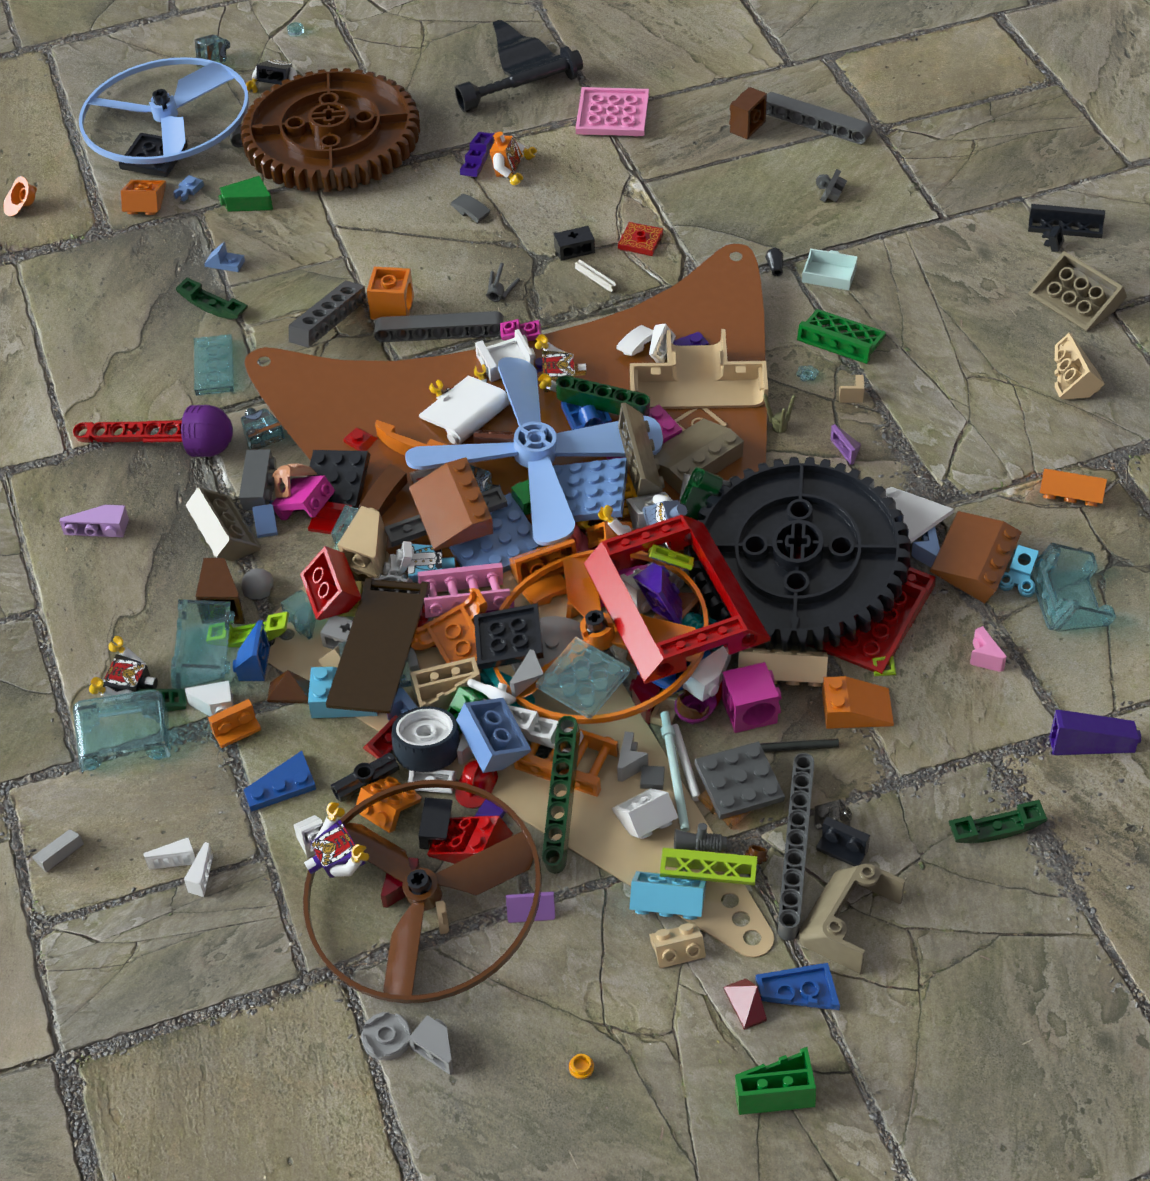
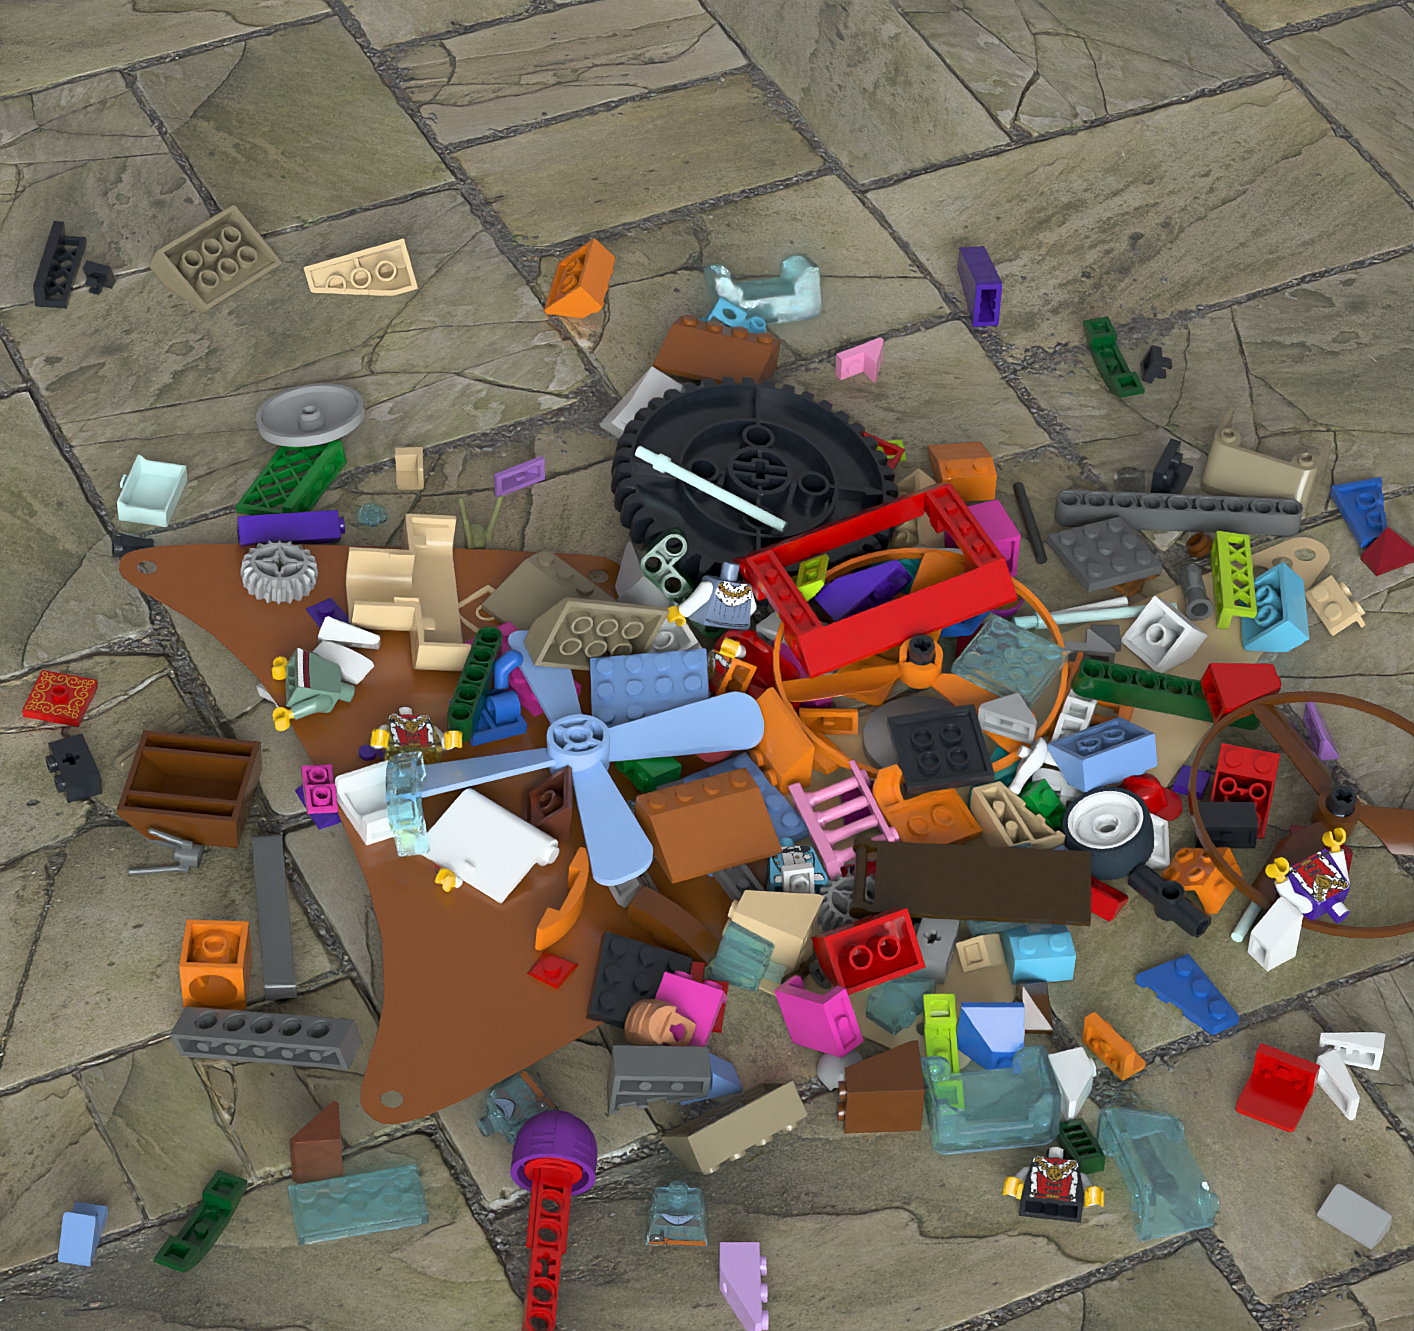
camera: 100 degrees left, 5 degrees down
none -> reddish brown slope [117,730,262,848]
none -> dark purple slope [236,510,345,547]
none -> light grey gear [240,540,318,605]
none -> light grey dish [256,383,365,447]
none -> sand green torso [271,648,355,731]
none -> copper slope [289,1101,343,1184]
none -> clear light blue arch [386,751,430,857]
none -> blue arm [494,649,524,689]
none -> light aqua bar [635,446,787,532]
none -> clear light blue torso [645,1180,709,1247]
none -> dark pink panel [774,975,864,1058]
none -> black tile [1140,345,1173,384]
none -> red slope [1200,663,1281,725]
none -> red bracket [1235,1043,1320,1132]

